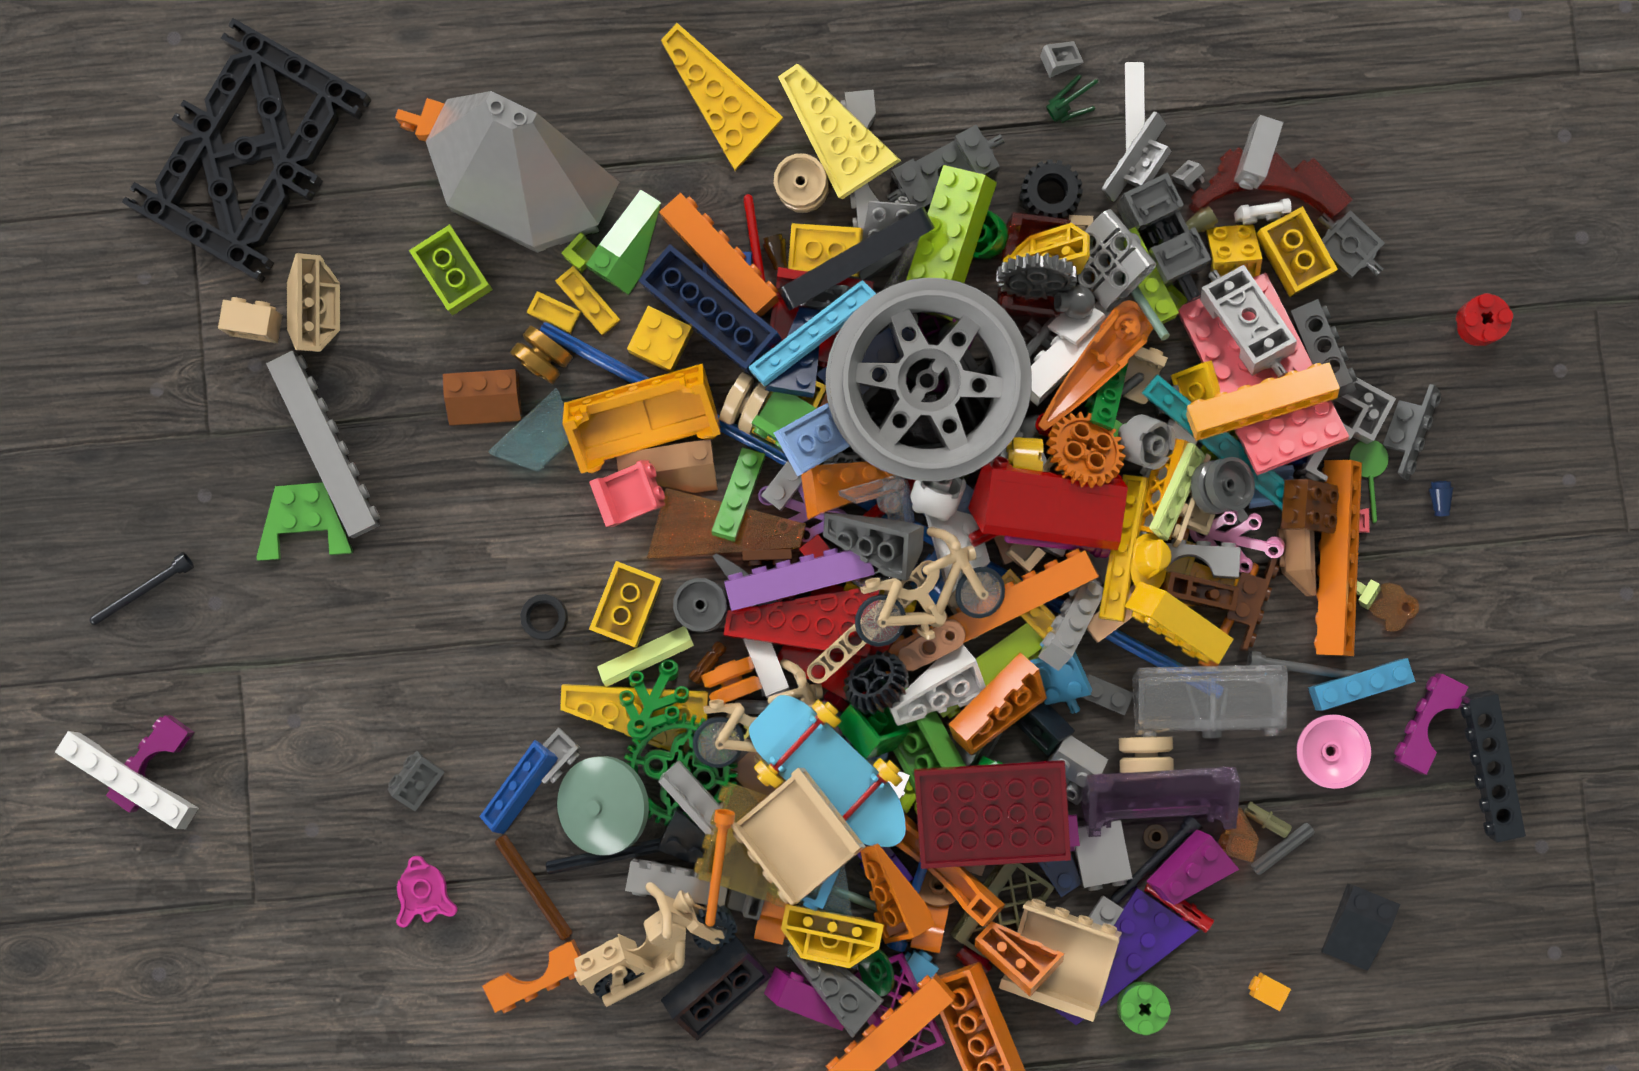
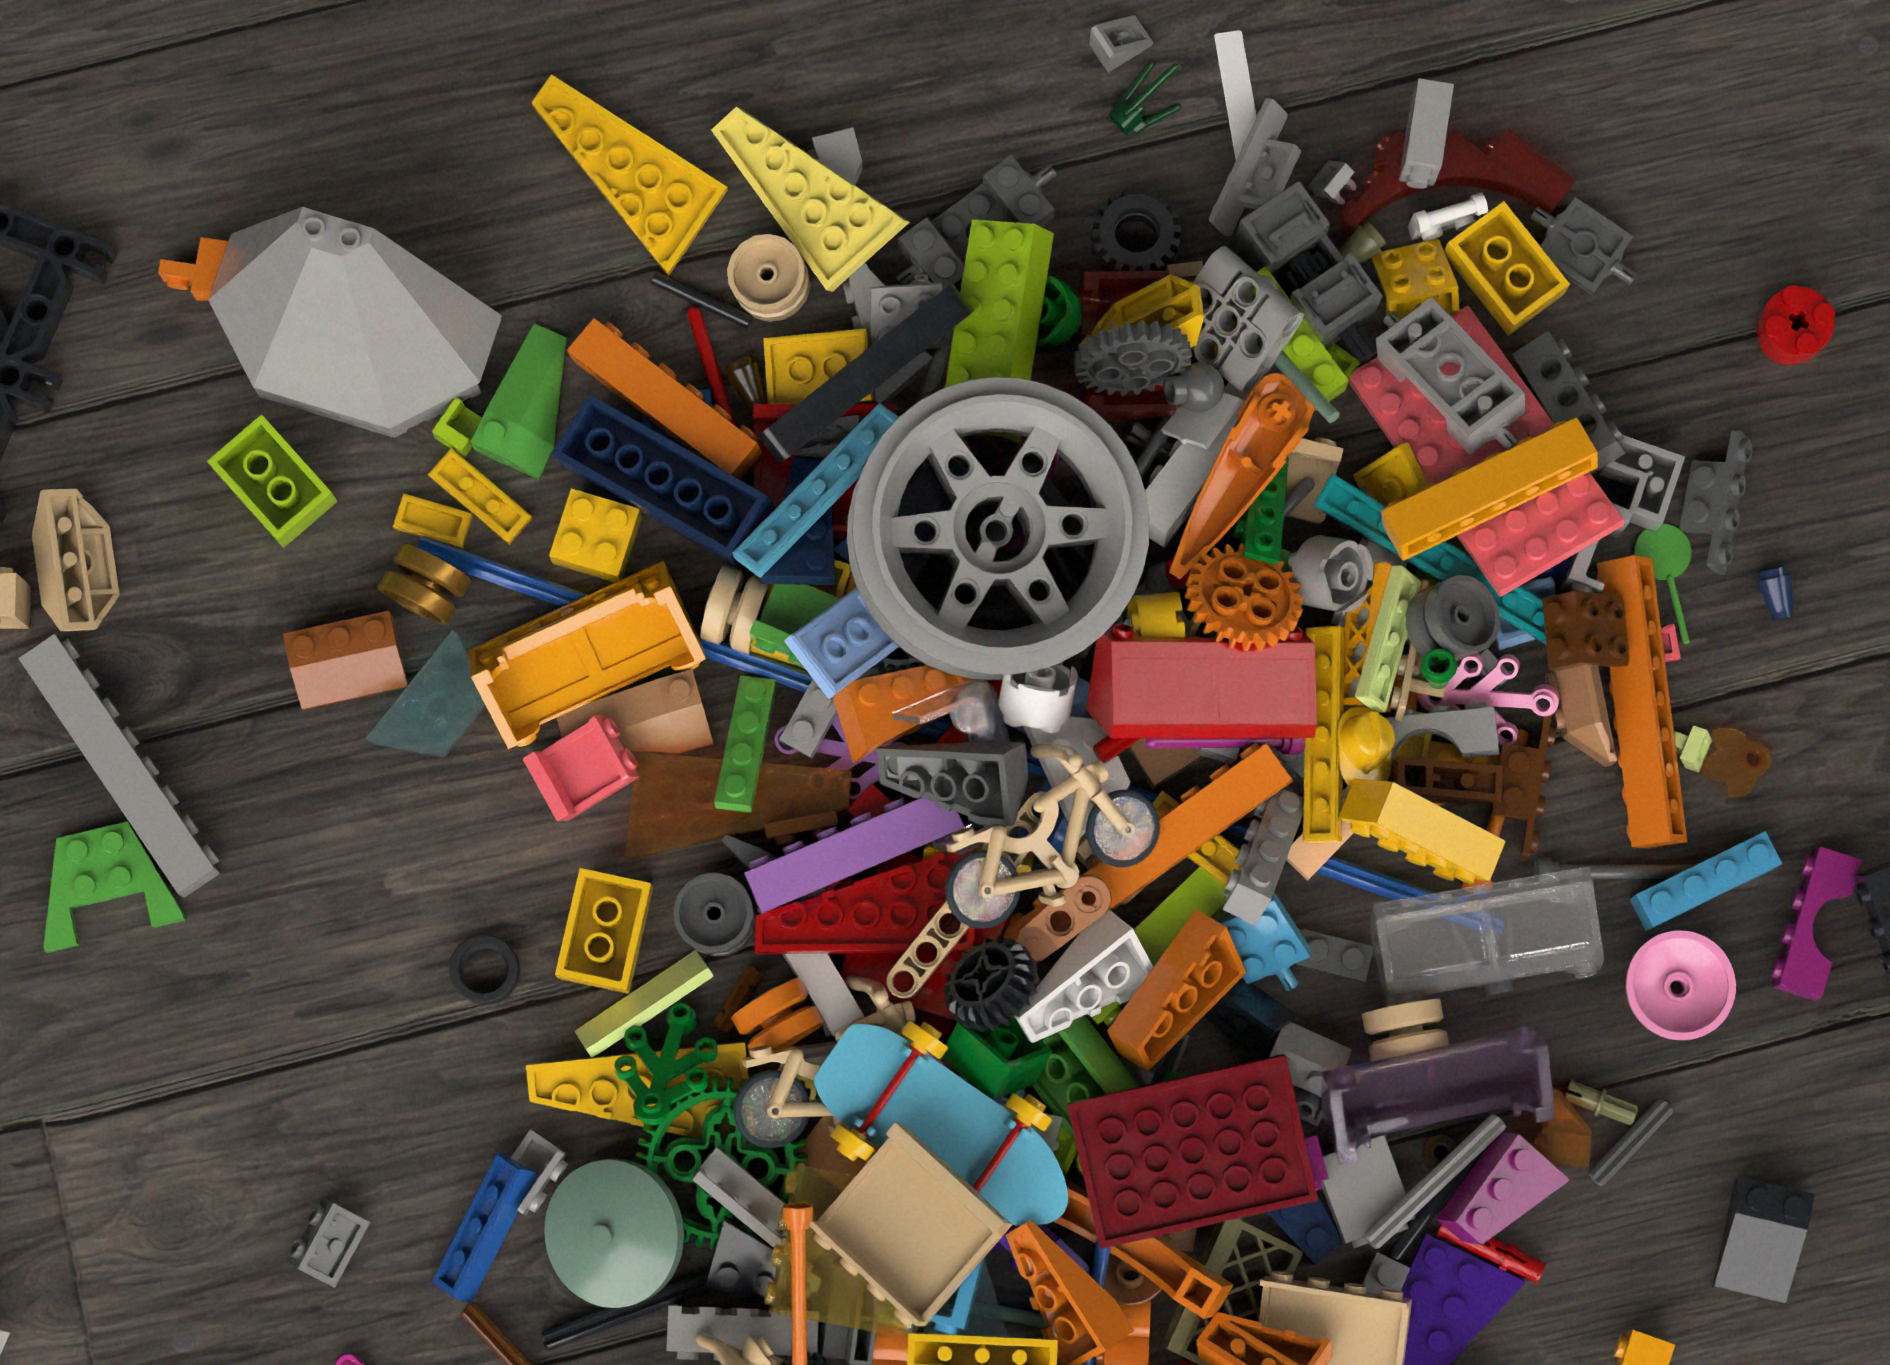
camera: 10 degrees left, 5 degrees down
tan panel [1005,544,1046,573] -> none
none -> black bar [651,271,753,329]
none -> light grey axle [1364,1114,1506,1249]
none -> green cone [1420,649,1457,689]

